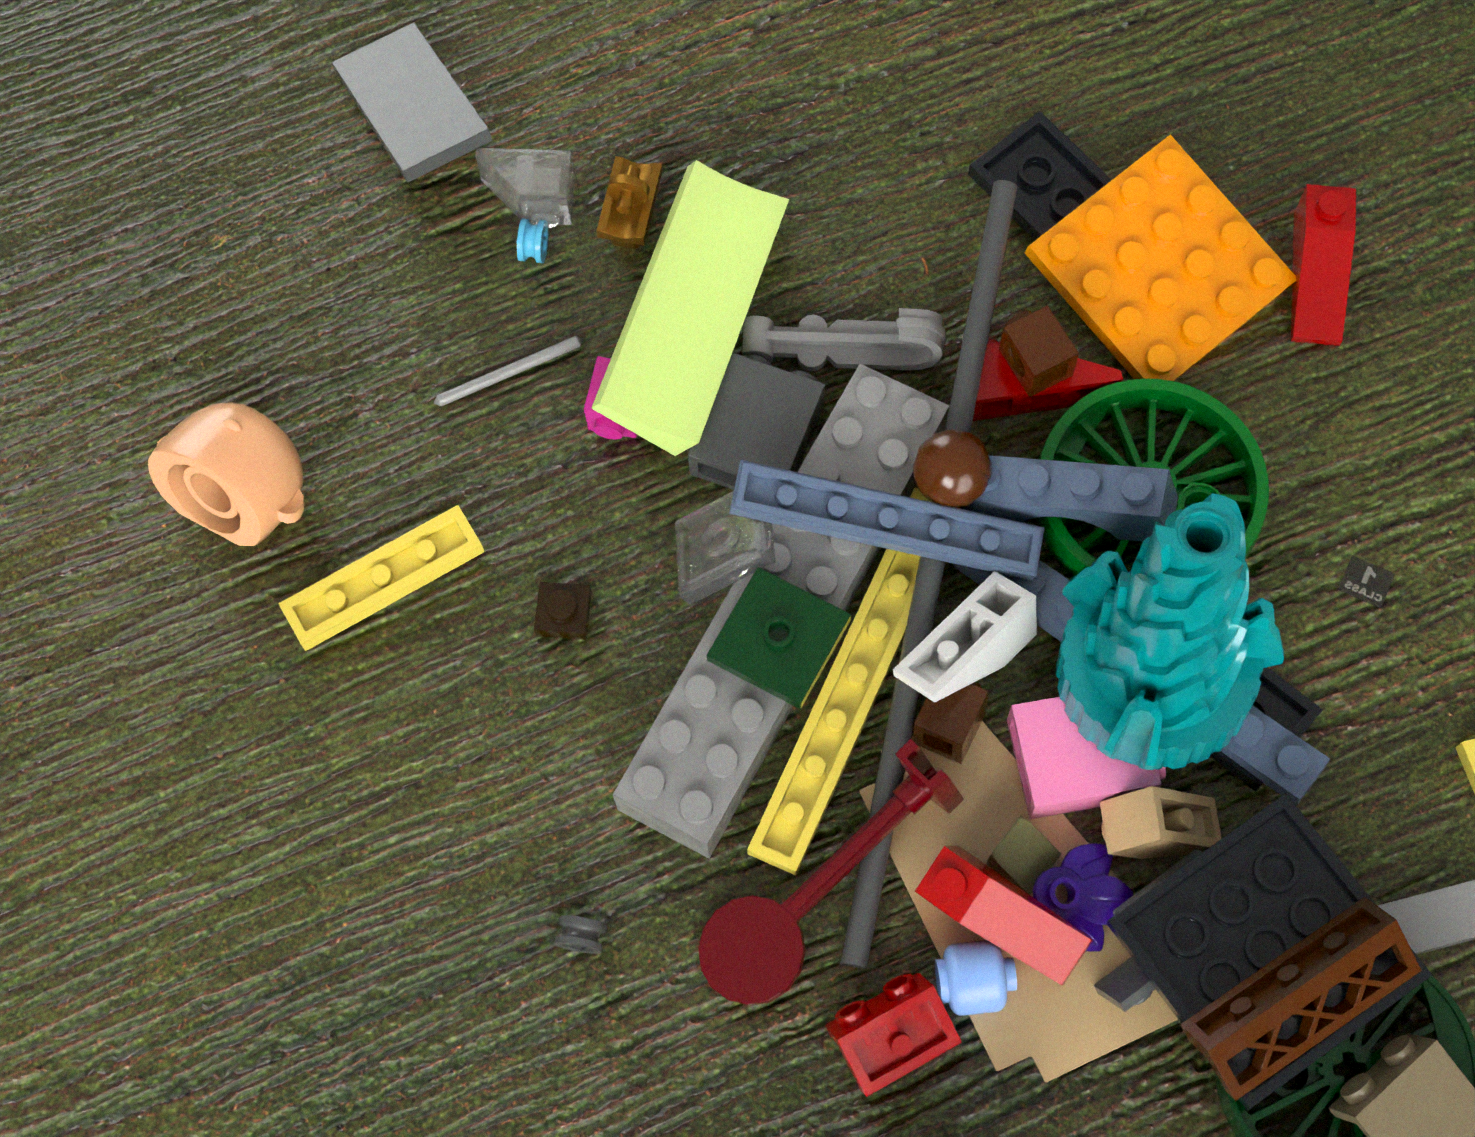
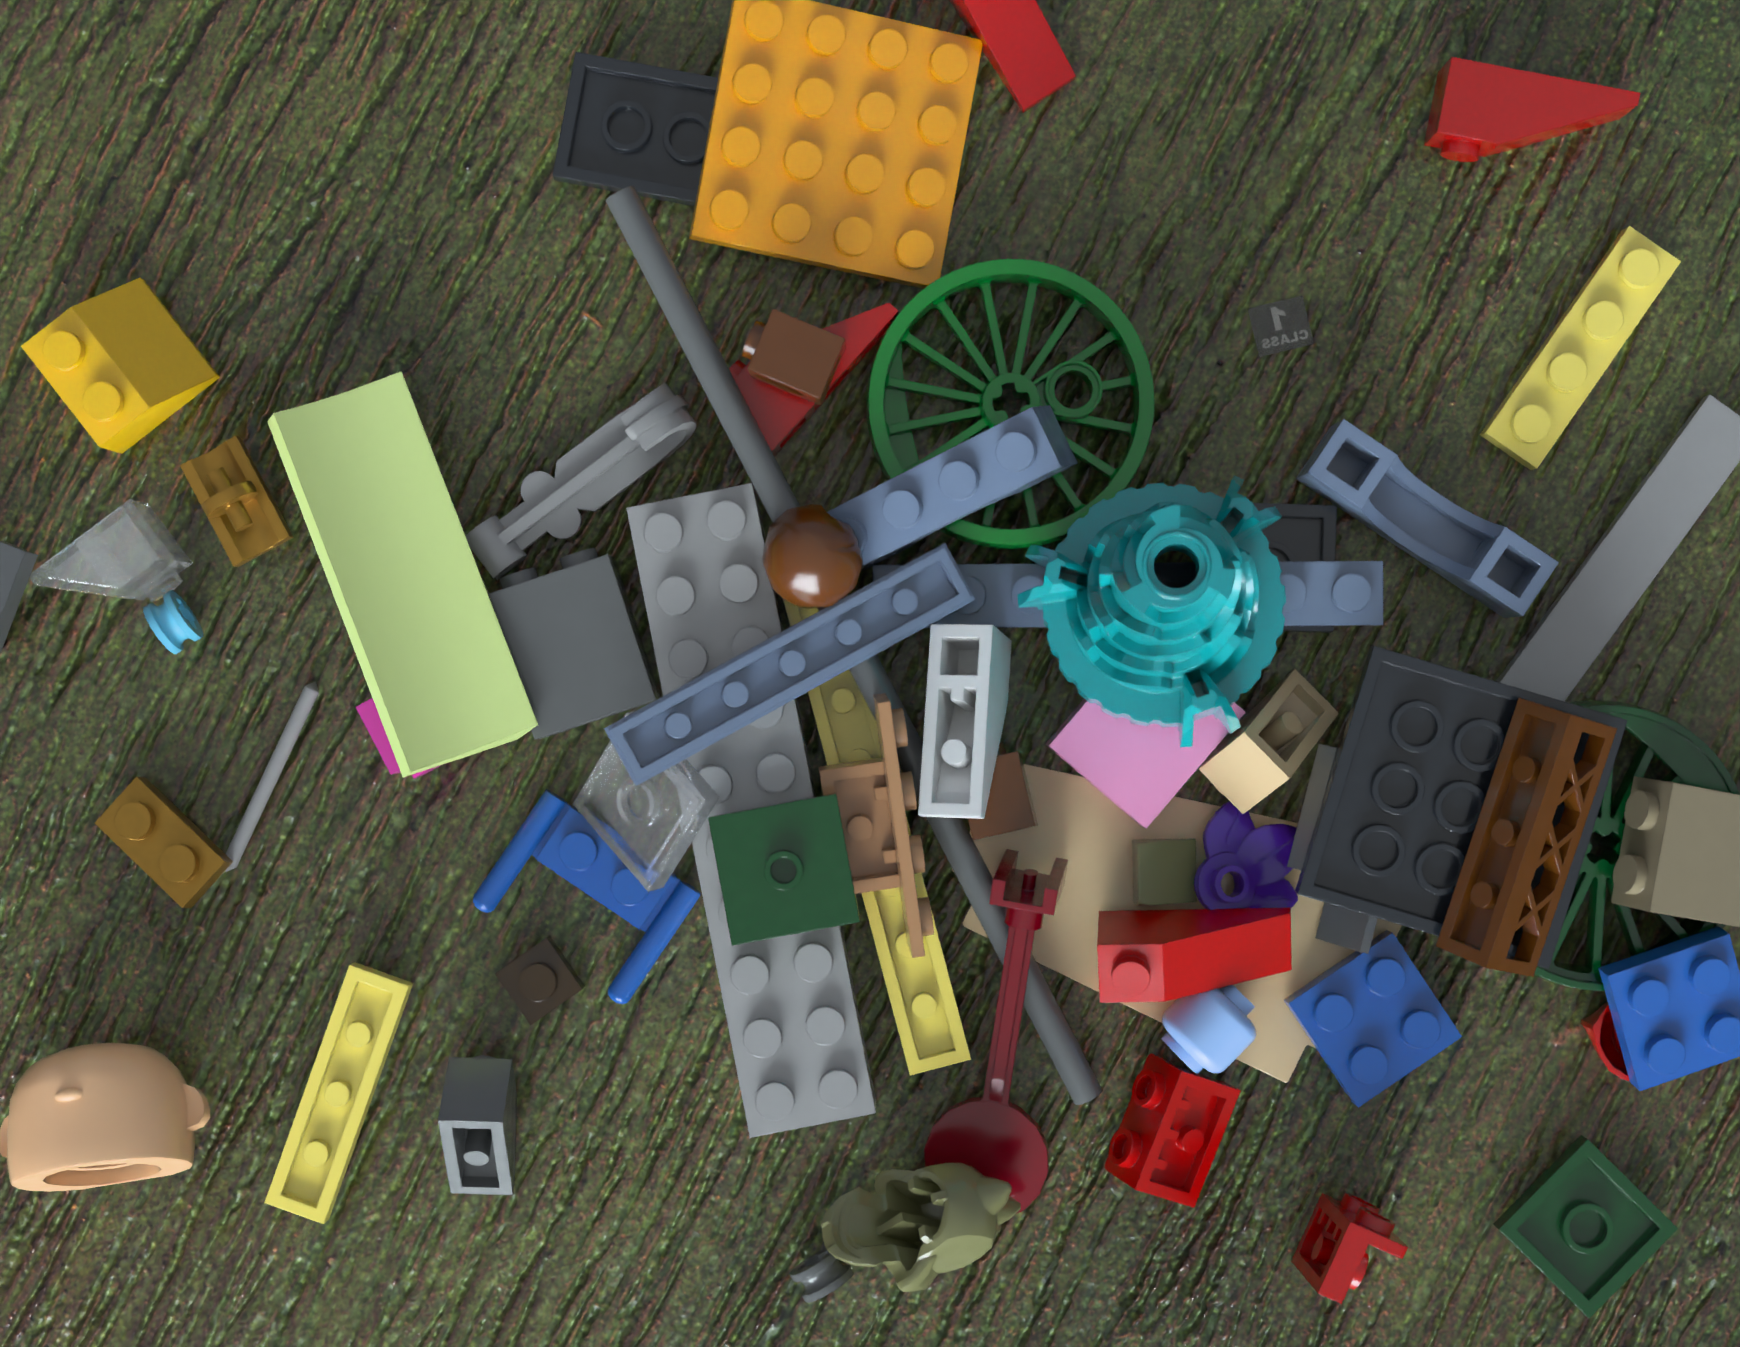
camera: 45 degrees left, 20 degrees up
none -> yellow slope [21,278,220,454]
none -> pearl gold plate [95,776,233,908]
none -> dark grey slope [438,1055,517,1195]
none -> blue plate [473,789,701,1004]
none -> medium nougat bracket [818,693,934,958]
none -> olive head [821,1163,1021,1292]
none -> blue plate [1284,930,1462,1108]
none -> sand blue arch [1296,419,1559,618]

